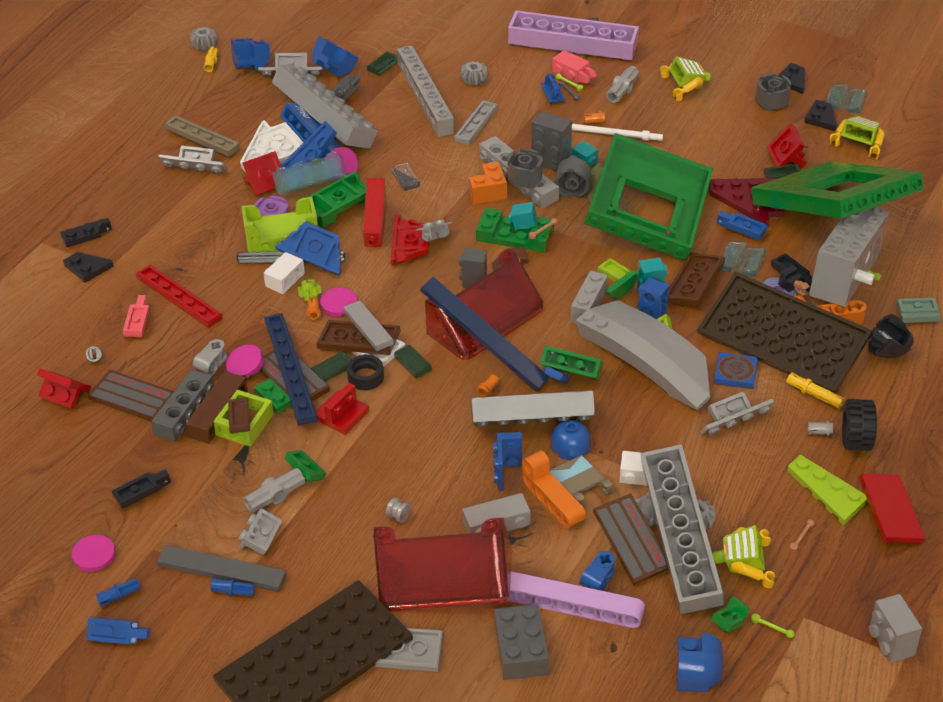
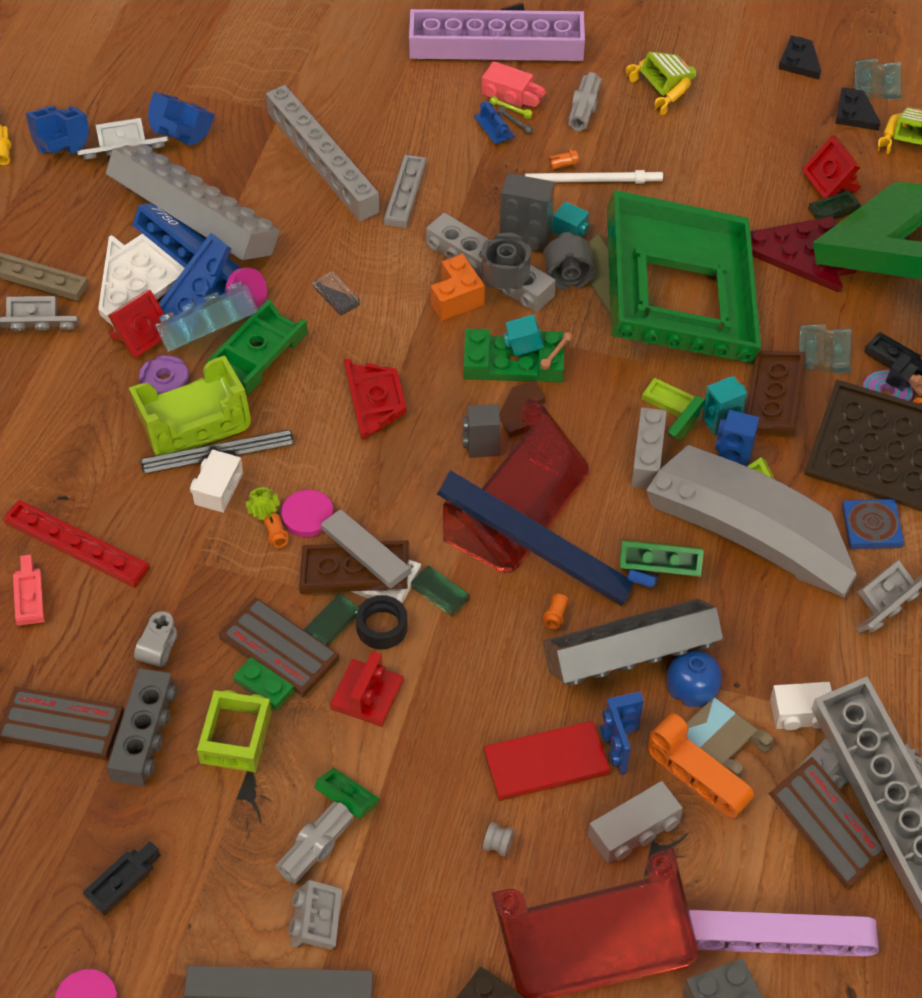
camera: 15 degrees left, 10 degrees up
reddish brown brick [185,371,248,444] -> none
dark pink tile [226,345,264,379] -> none
reddish brown tile [228,398,250,433] -> none
dark blue tile [264,313,317,426] -> none
blue wing [275,222,340,276] -> none
dark grey hinge [331,74,360,100] -> none
red slope [363,178,387,247] -> none
clear green tile [367,51,398,76] -> none
light grey hinge [416,219,452,242] -> none
light grey gear [460,61,488,86] -> none
blue piece [579,551,615,591] -> none
blue hinge [717,211,768,240] -> none
dark grey brick [756,73,791,111] -> none
none -> red tile [483,721,610,801]

